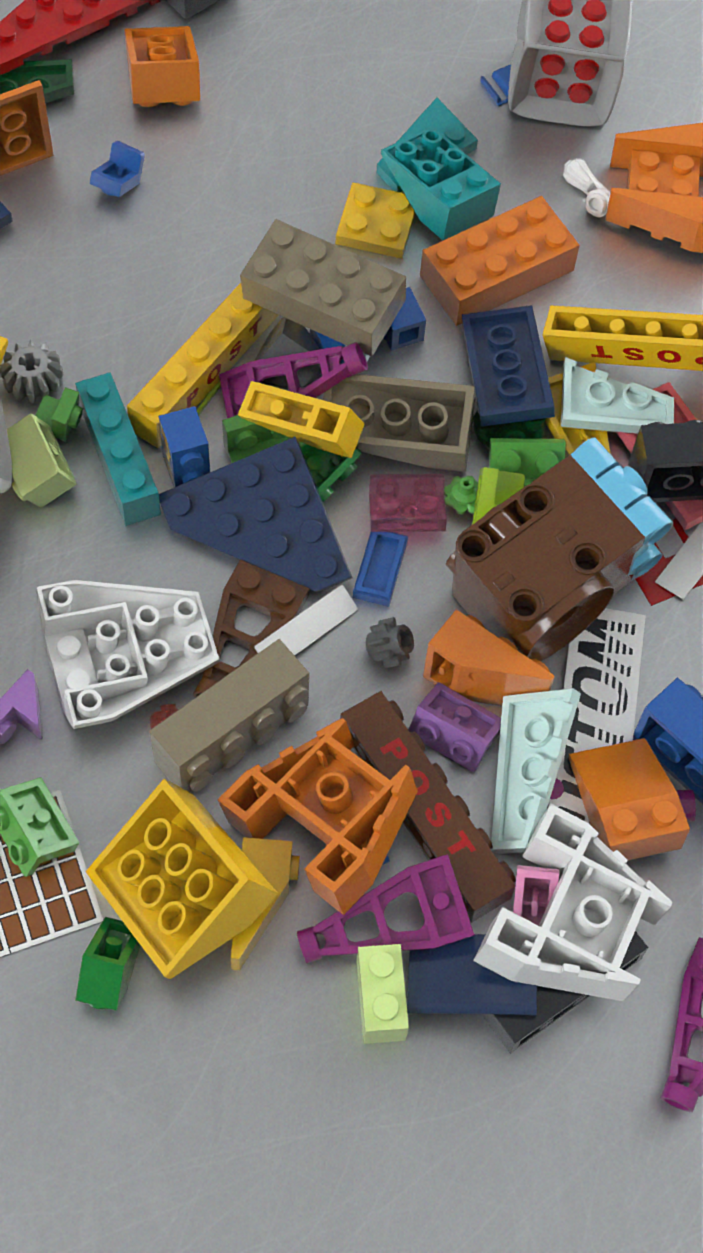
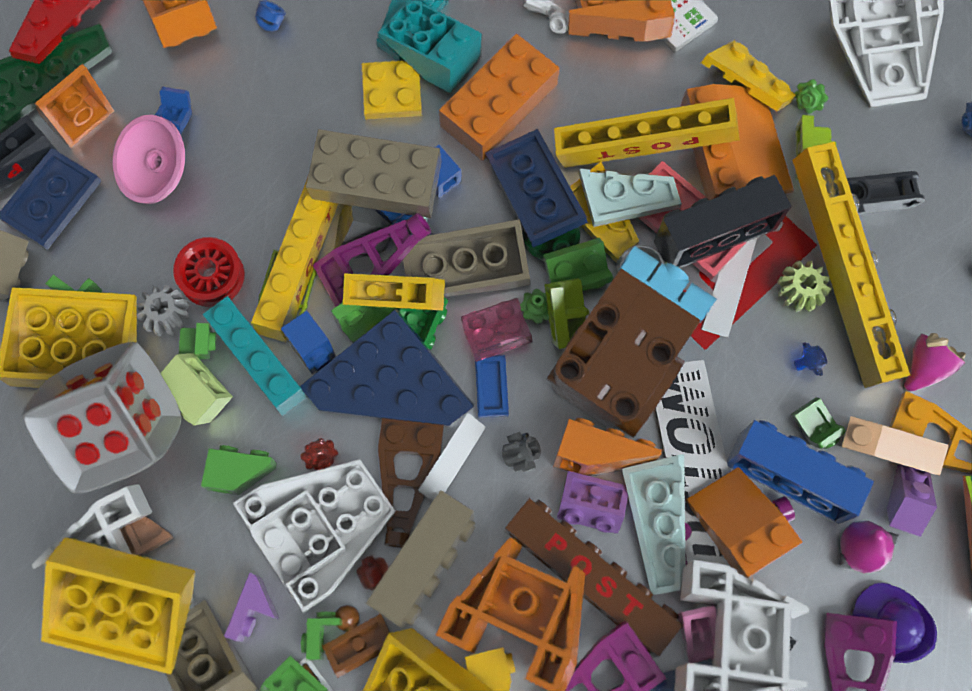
camera: 15 degrees left, 10 degrees up
none -> bright pink dish [113,115,185,204]
none -> red wheel [173,237,245,307]
none -> bright green slope [201,445,277,495]
none -> blue tile [255,0,286,32]
none -> clear red plant [300,438,338,471]
none -> bright green bracket [301,612,342,660]
none -> dark orange plate [322,605,391,678]

